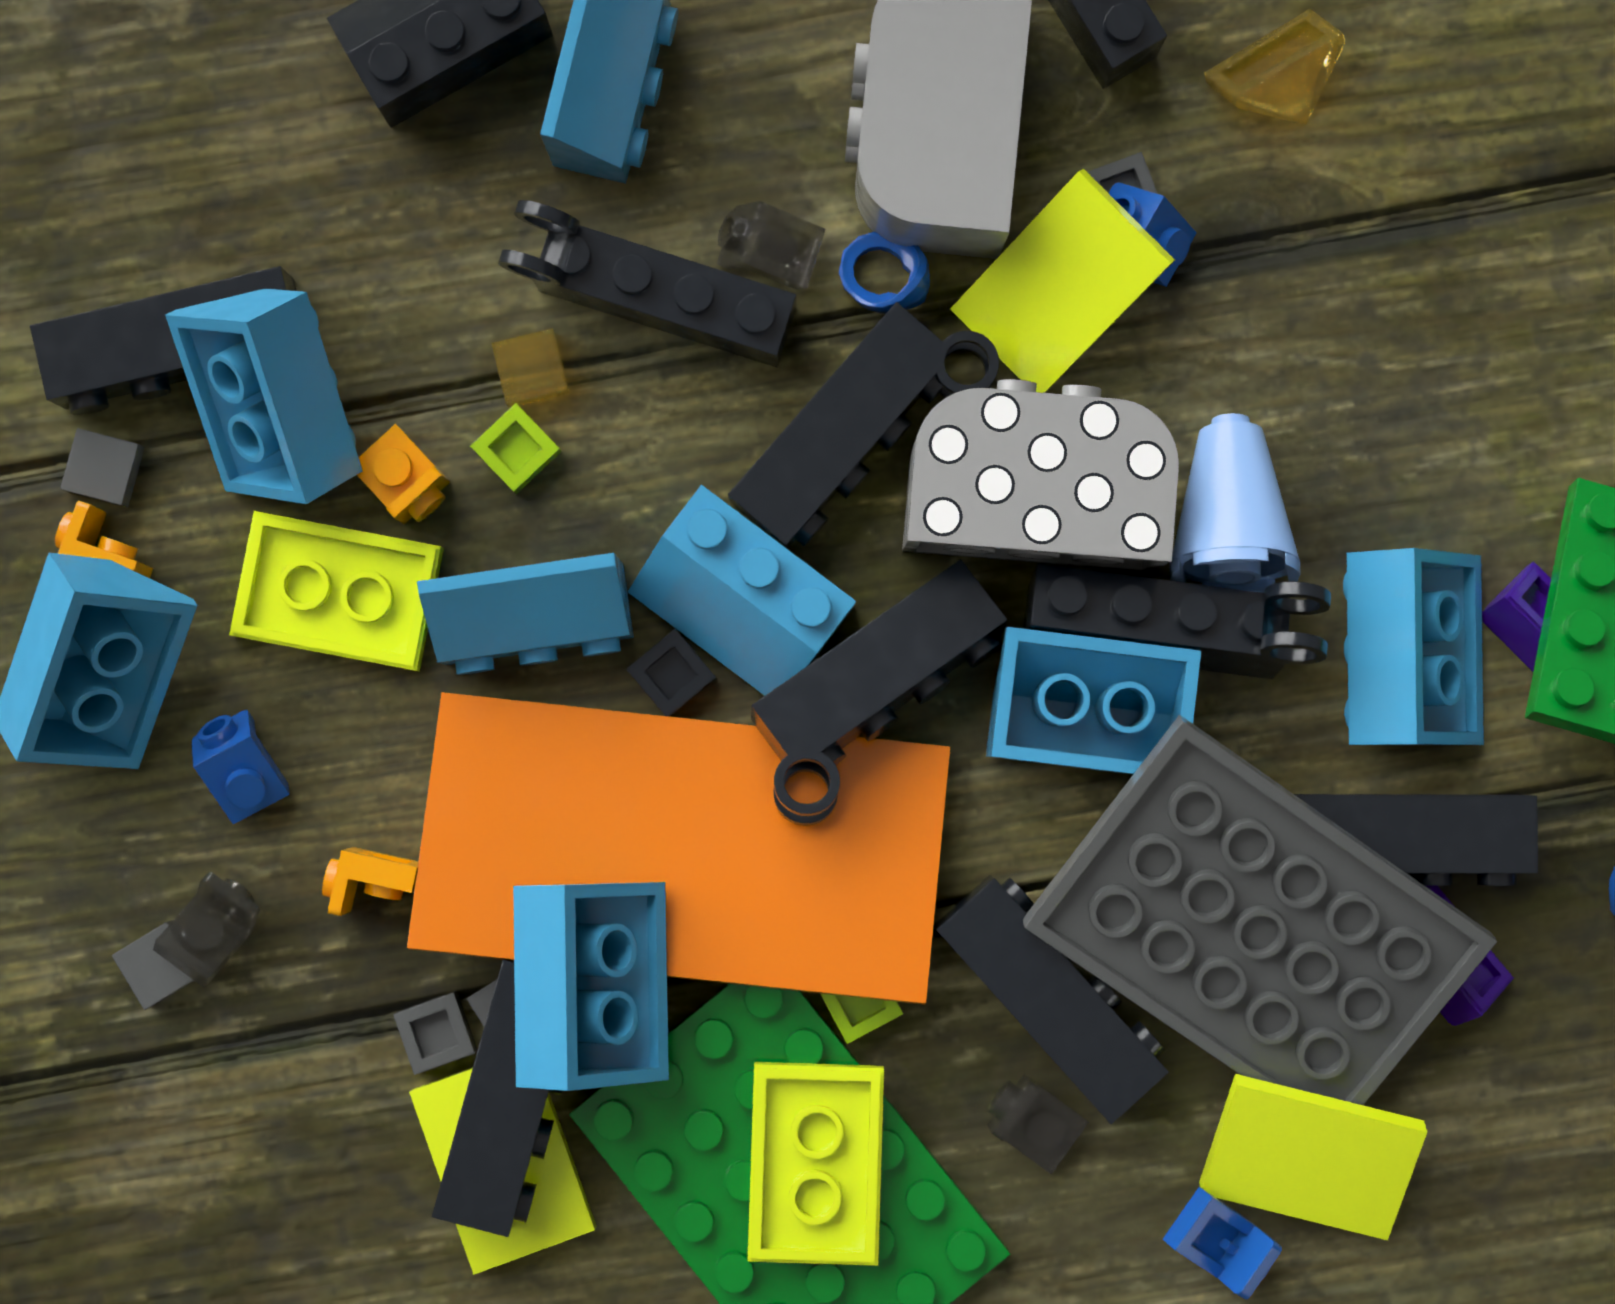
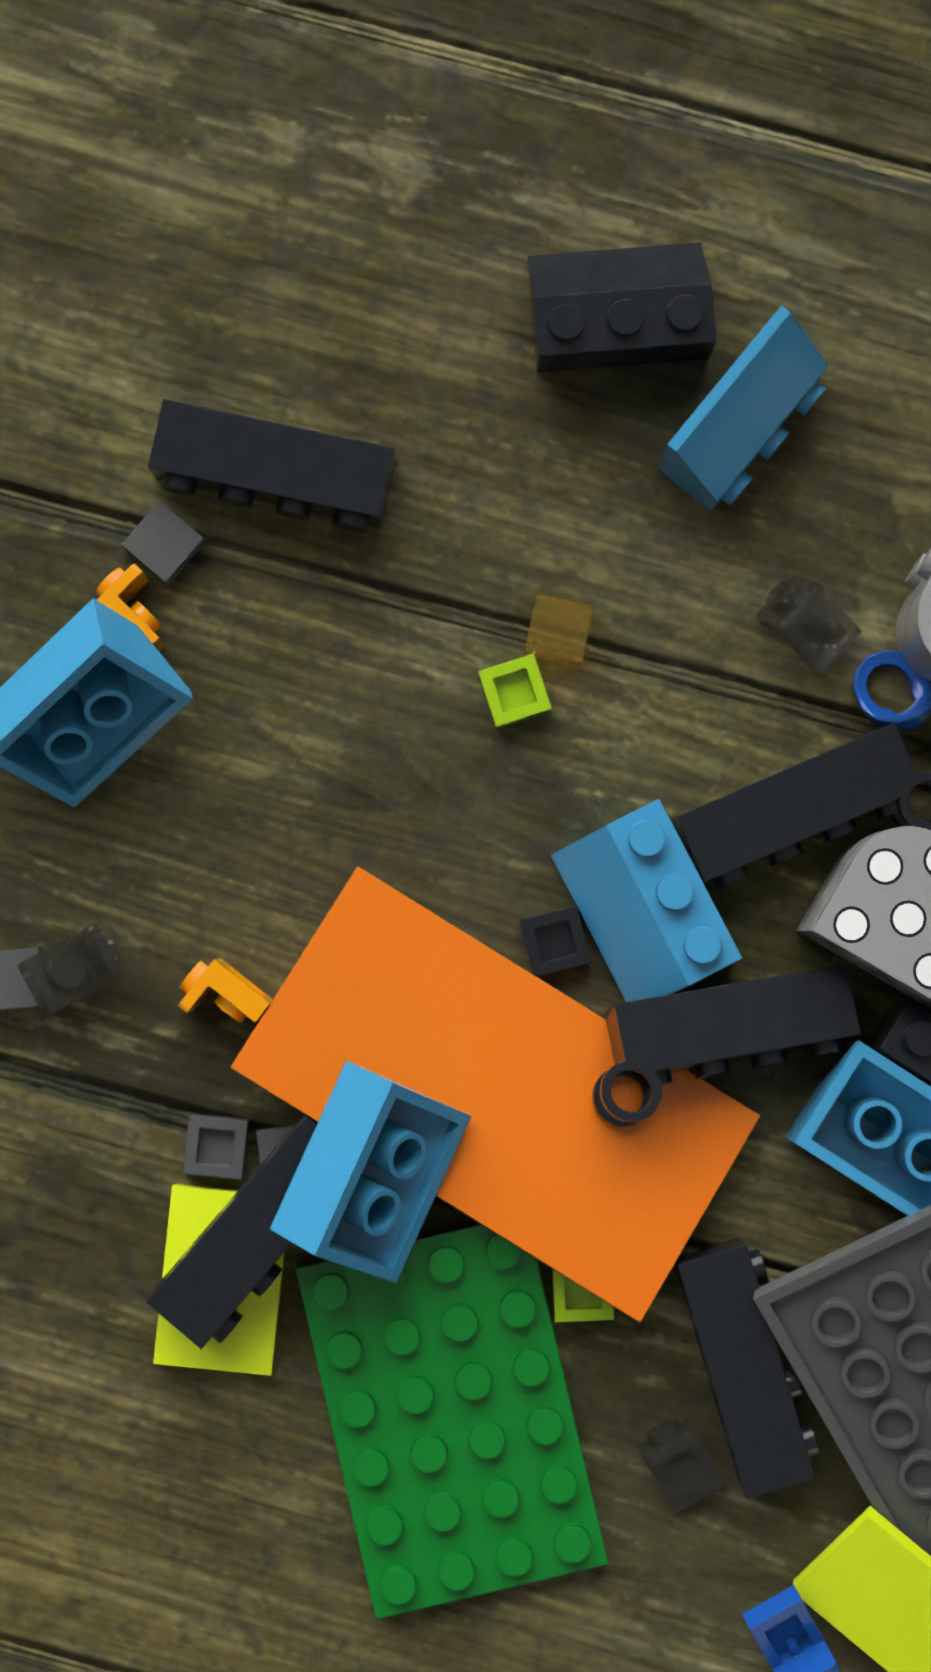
camera: 30 degrees right, 0 degrees up
dark azure slope [165,289,363,504] -> none
blue bracket [192,710,290,824] -> none
neon yellow tile [229,511,444,672] -> none
light orange bracket [357,423,450,524] -> none
dark azure slope [417,553,634,675] -> none
black hinge [498,200,796,368] -> none
neon yellow tile [748,1062,884,1266] -> none

